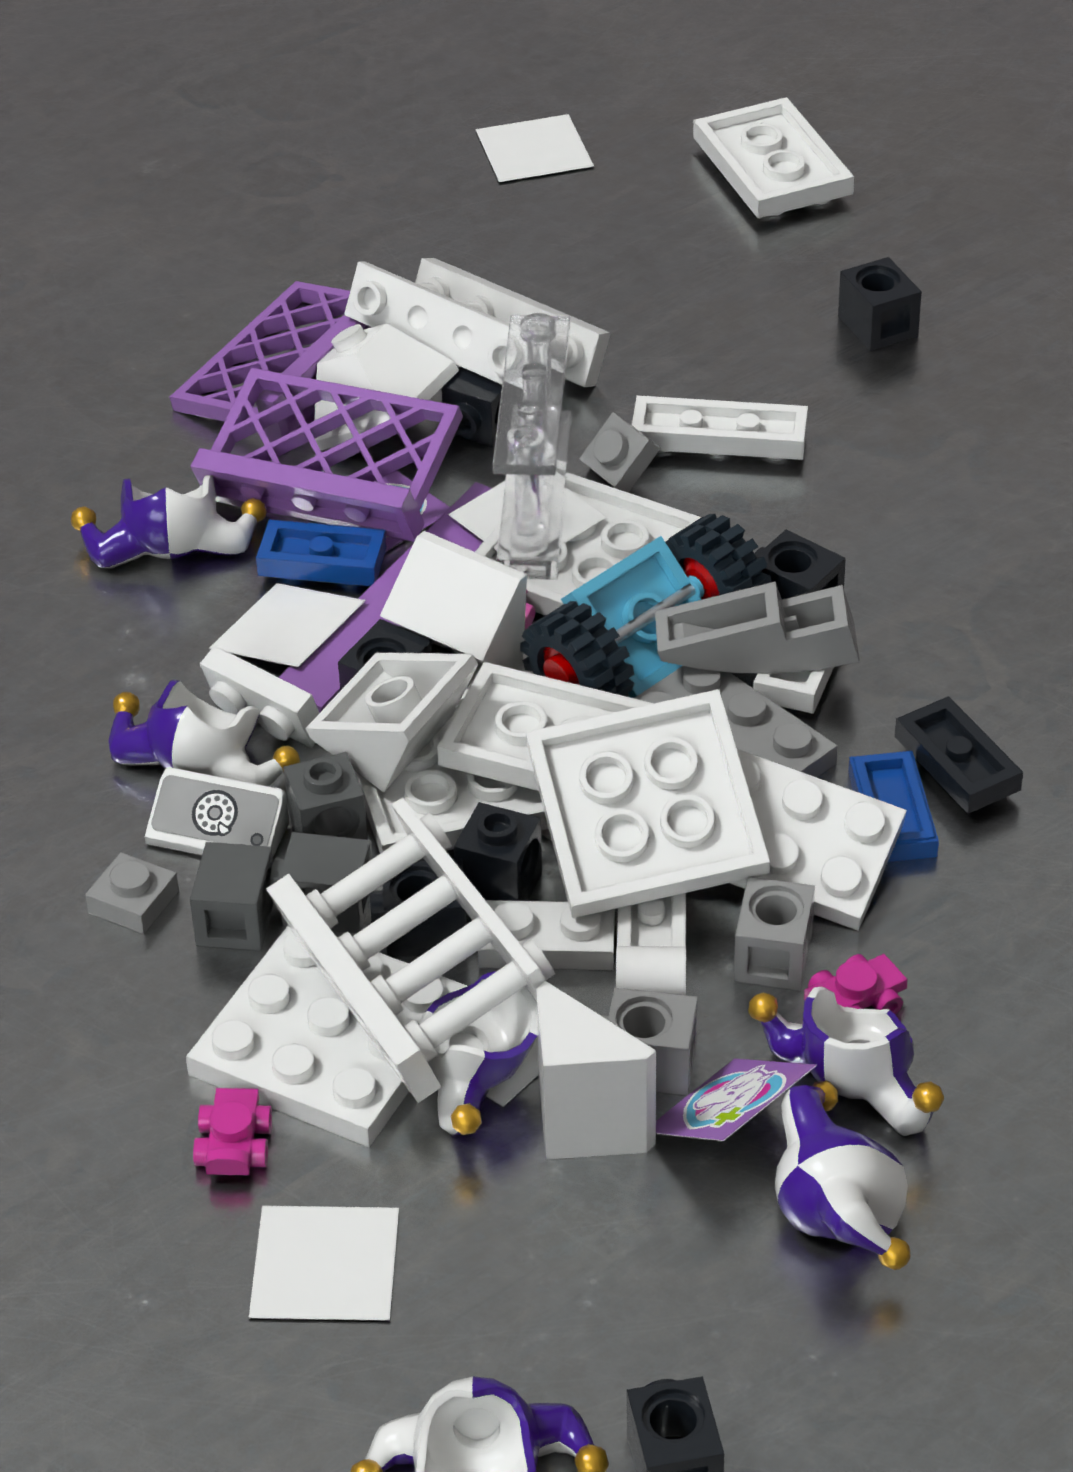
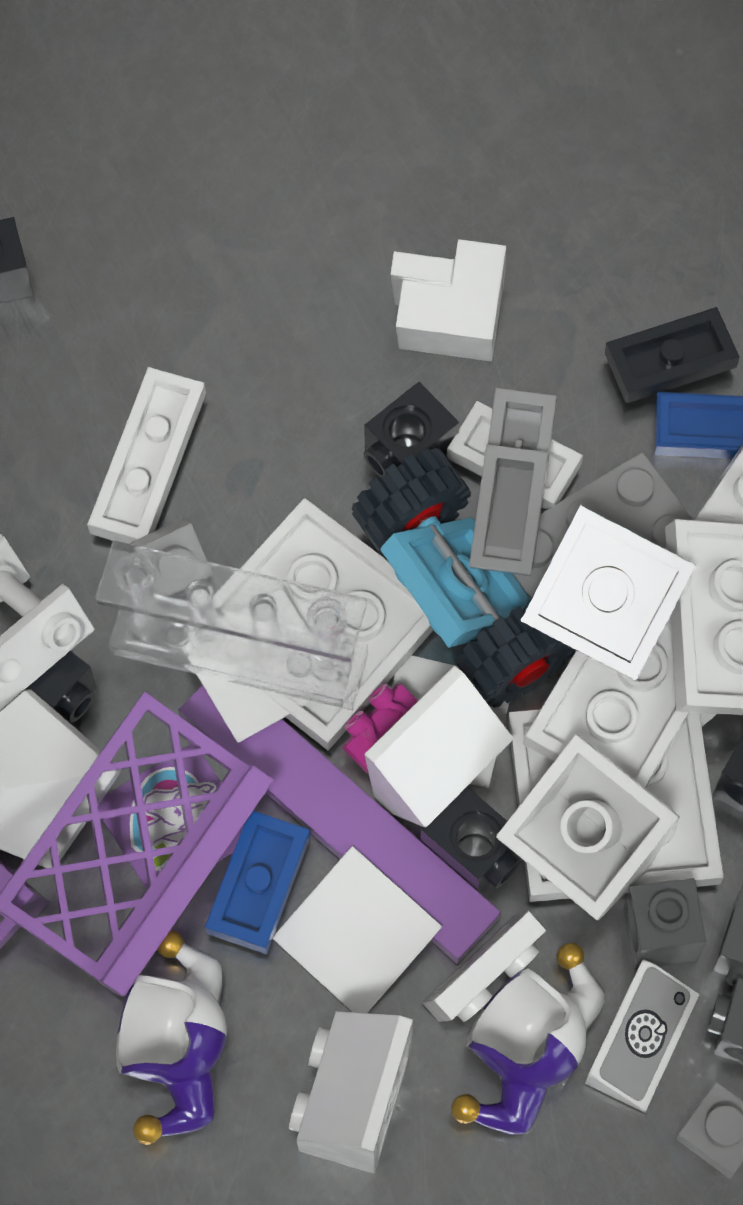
camera: 80 degrees left, 25 degrees up
none -> white slope [289,1011,413,1174]
none -> white plate [390,239,506,362]
none -> plate [521,505,697,680]

